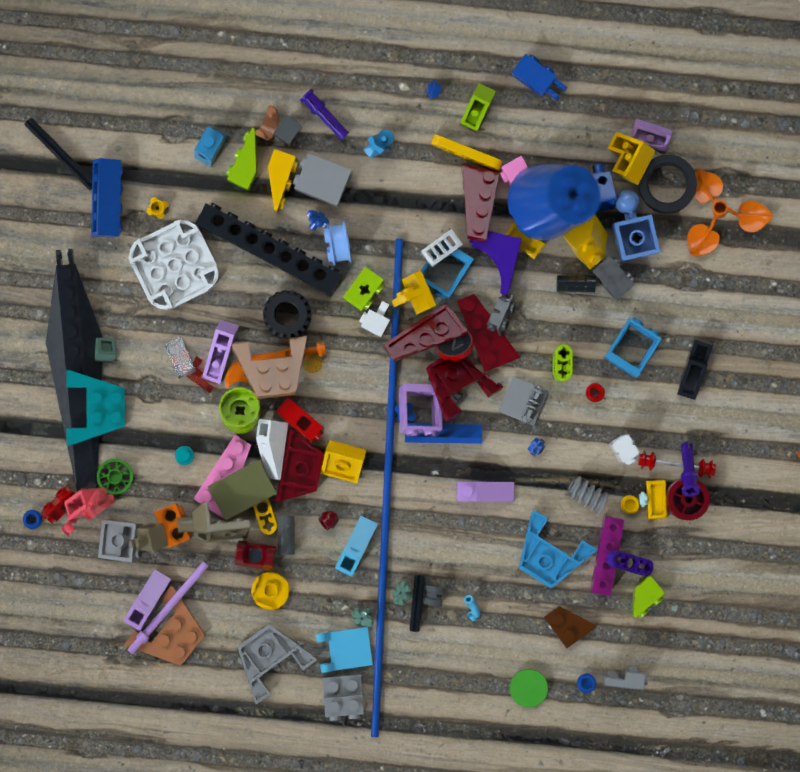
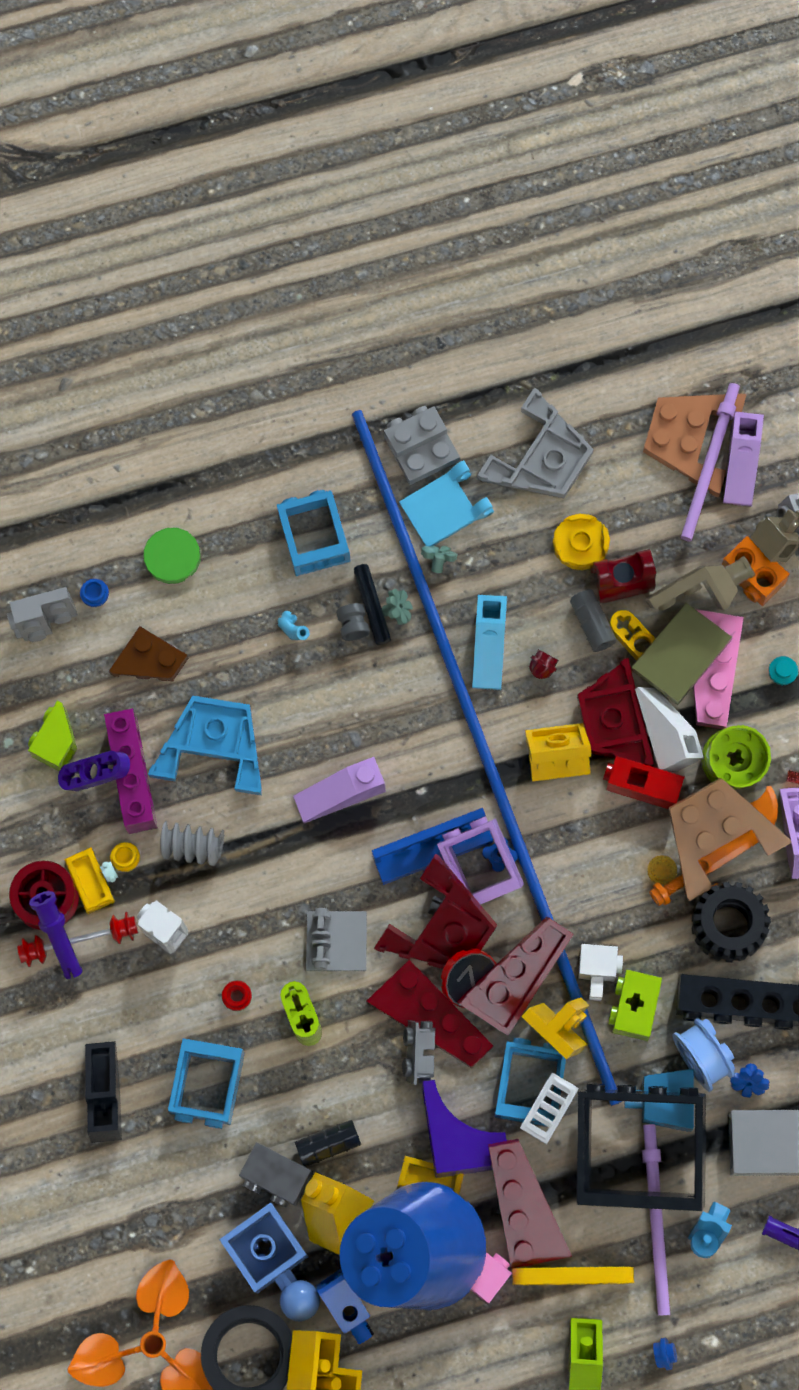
camera: 165 degrees right, 15 degrees down
blue plate [528,437,545,456] -> none
none -> dark azure window [277,490,351,576]
none -> black window [577,1084,706,1211]
none -> dark azure torso [624,1069,694,1132]
none -> lavender bar [642,1124,670,1316]

